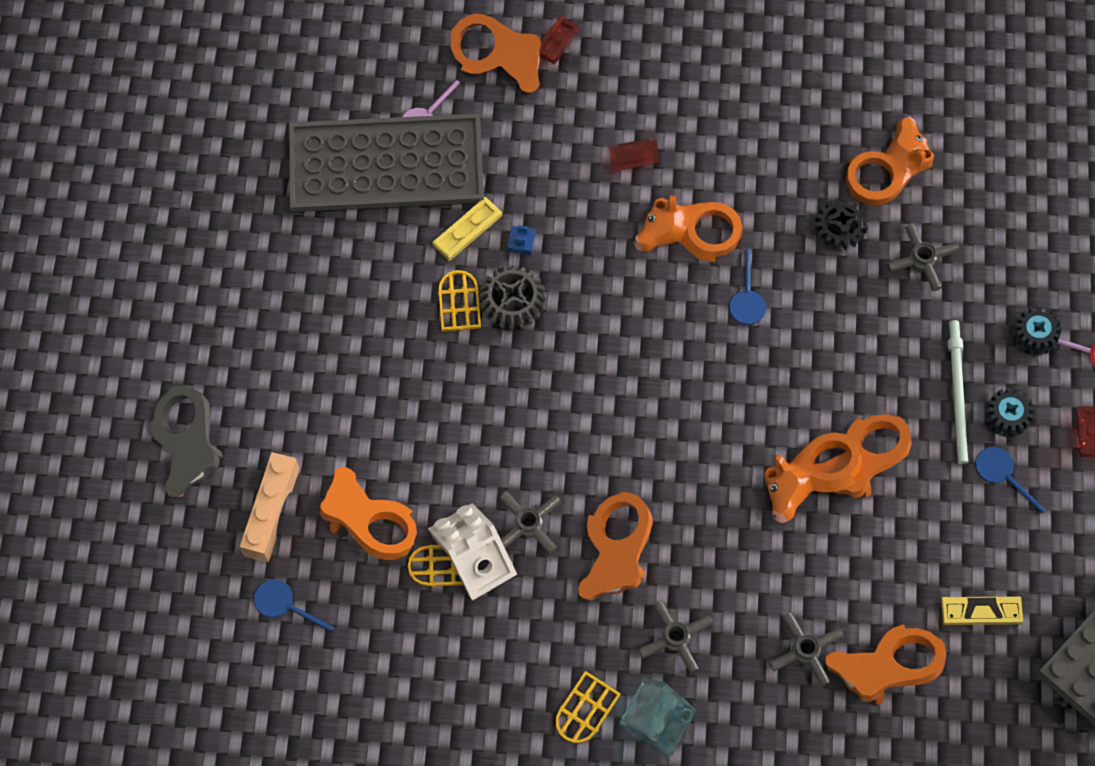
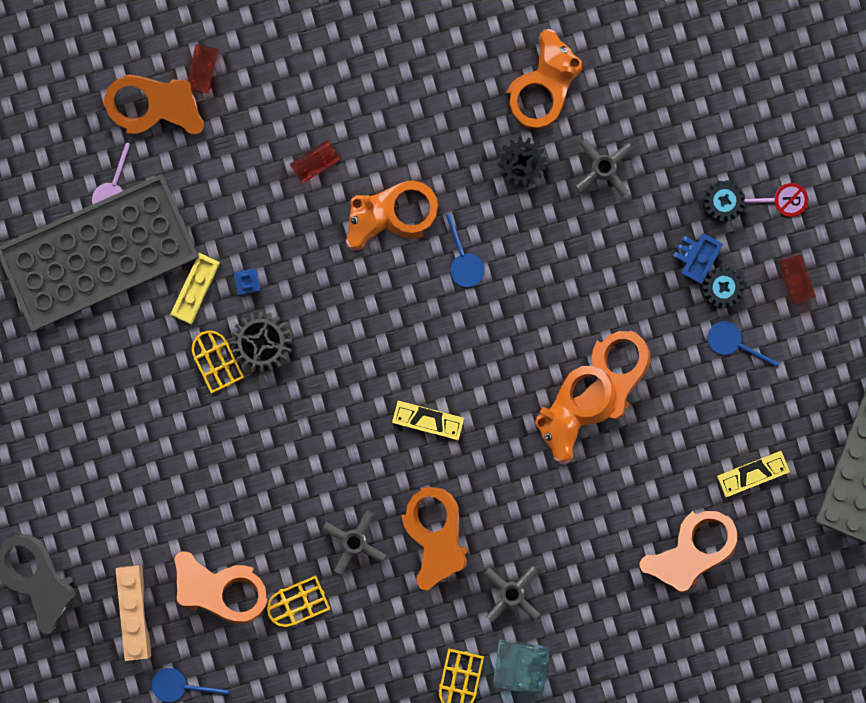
camera: 20 degrees left, 20 degrees up
white bracket [428,503,517,601] -> none
dark grey bar [769,612,844,687] -> none
light aqua bar [948,320,968,464] -> none
none -> light yellow tile [392,401,464,440]
none -> blue hinge [673,233,723,284]

